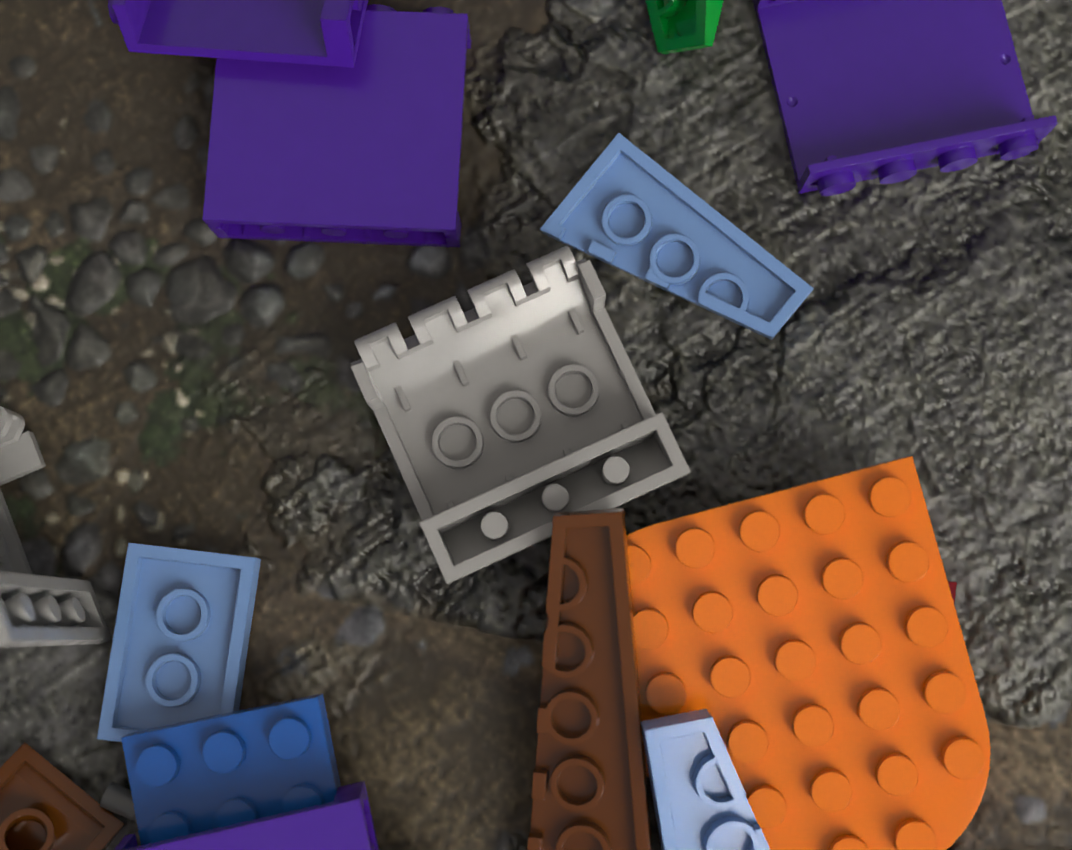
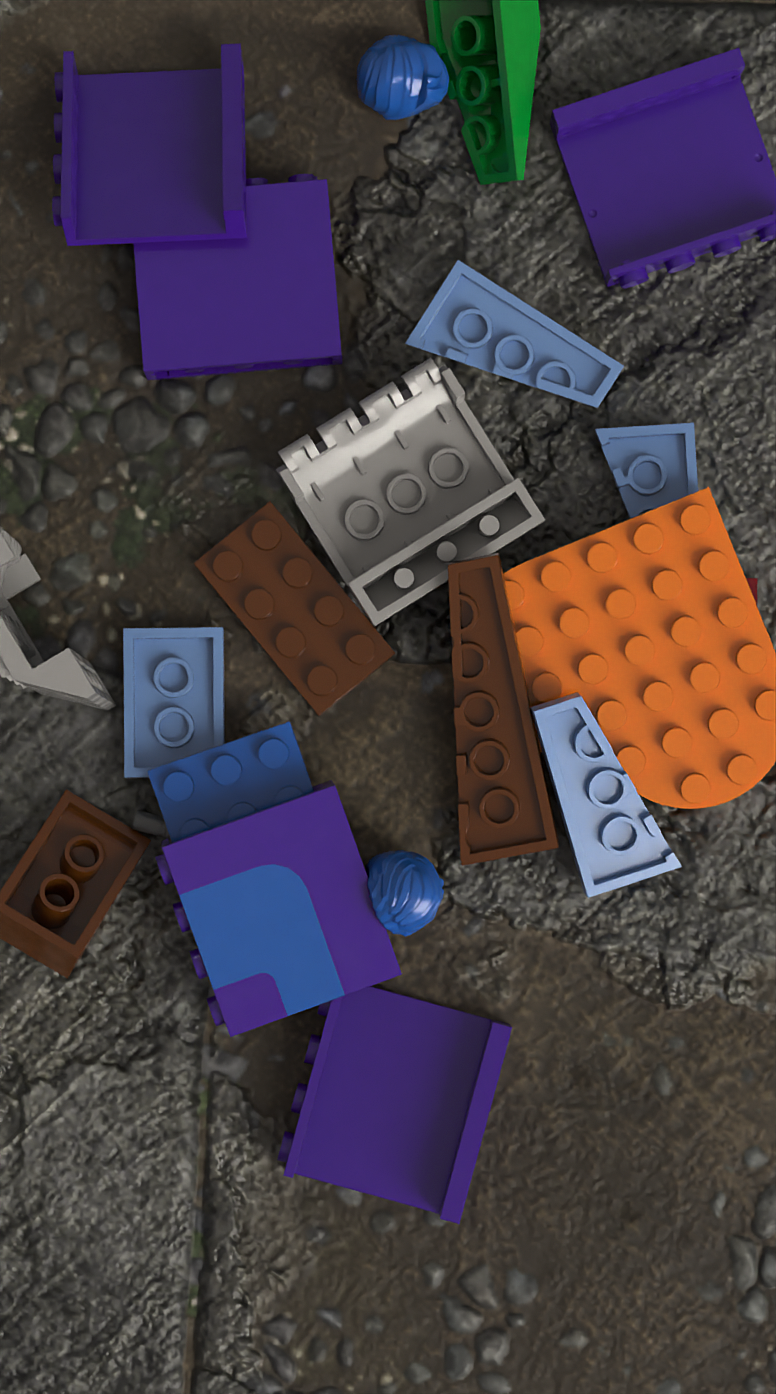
camera: 15 degrees left, 5 degrees up
none -> reddish brown plate [194,501,395,717]
none -> medium blue wing [595,423,698,519]

